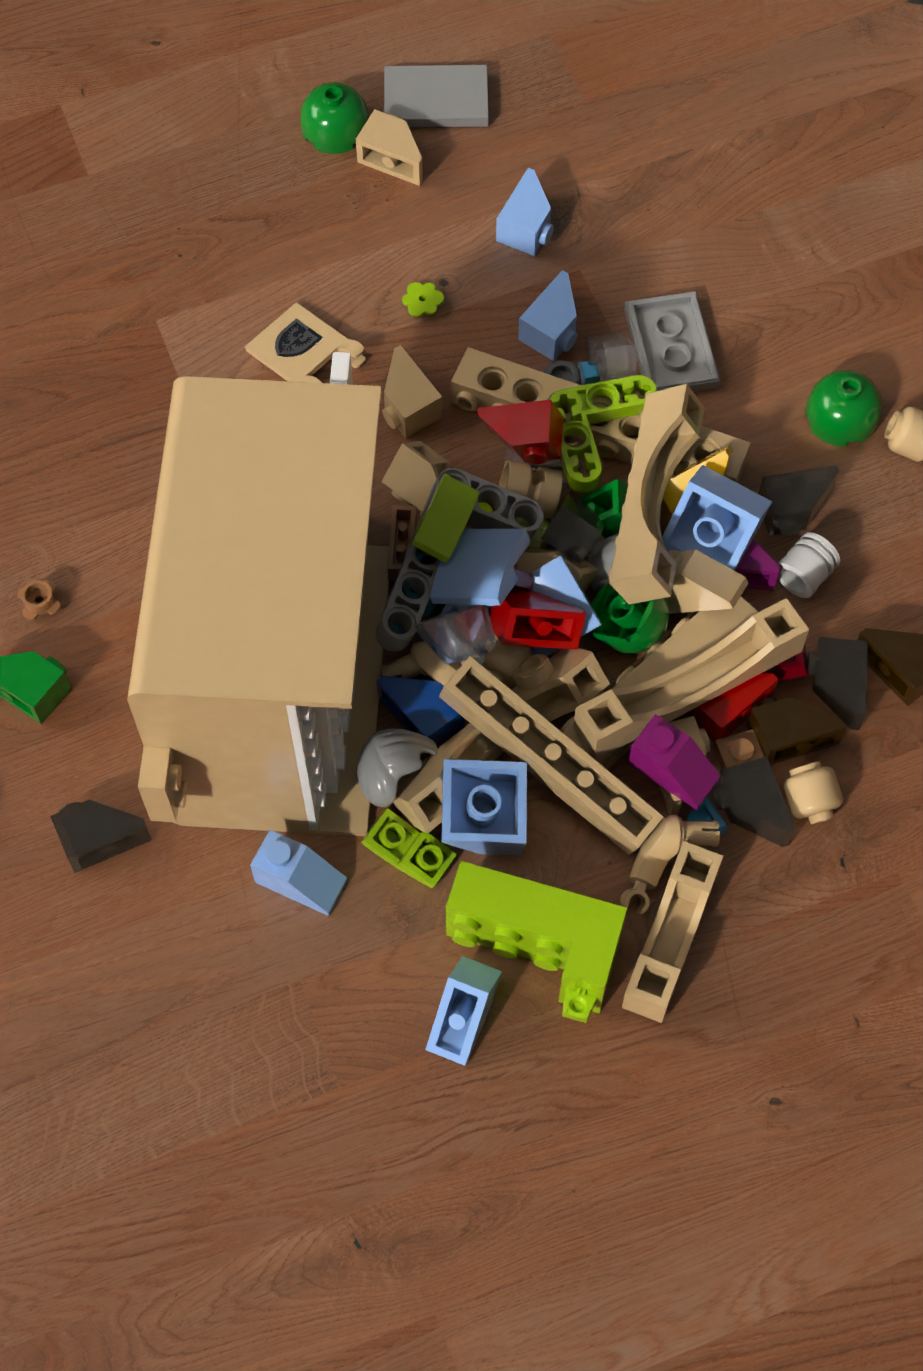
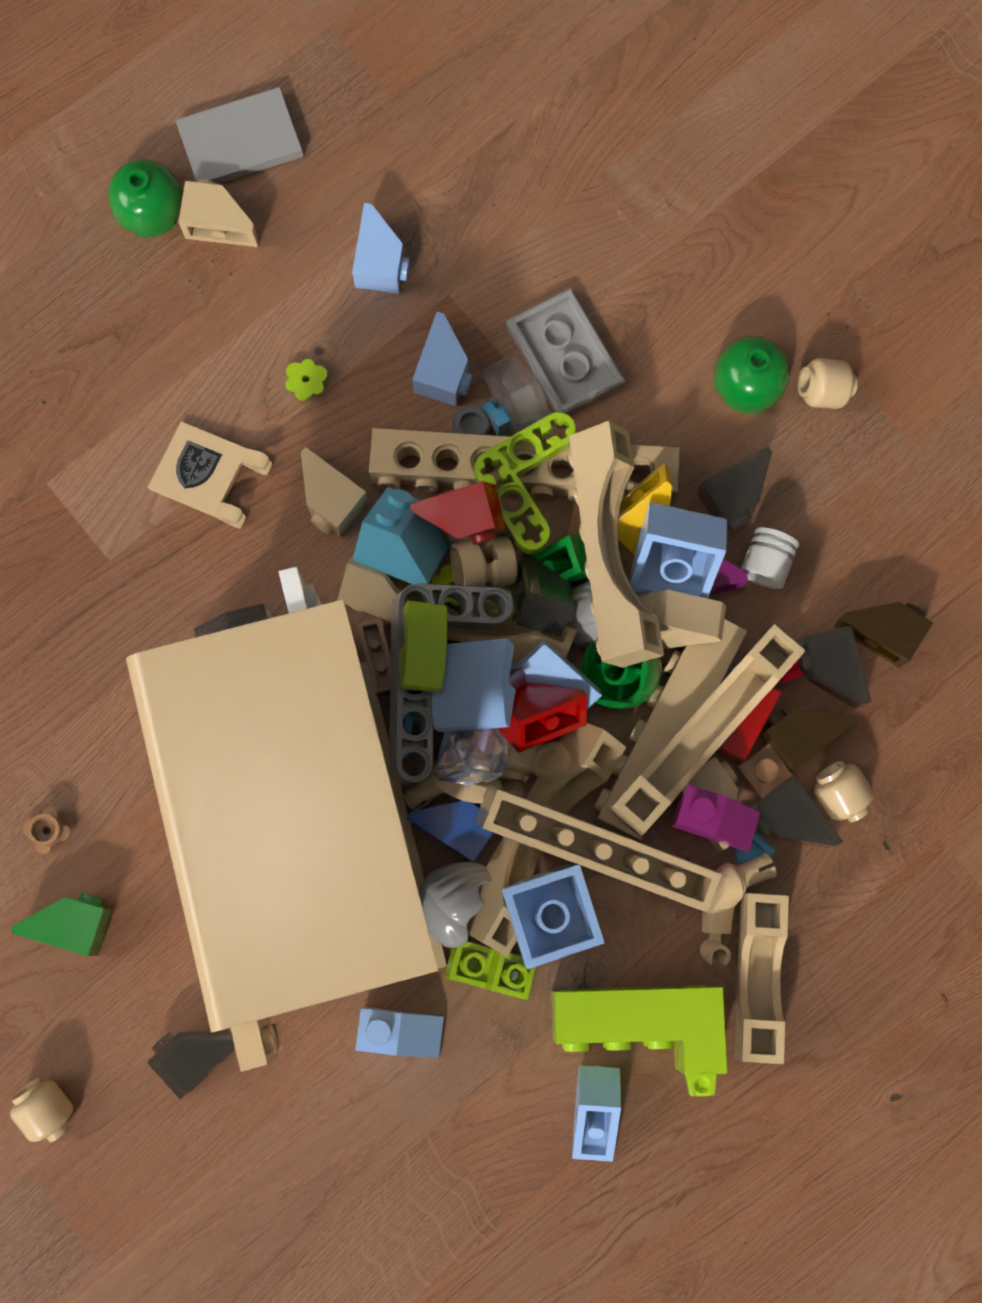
camera: 20 degrees left, 15 degrees up
none -> medium azure slope [352,487,449,584]

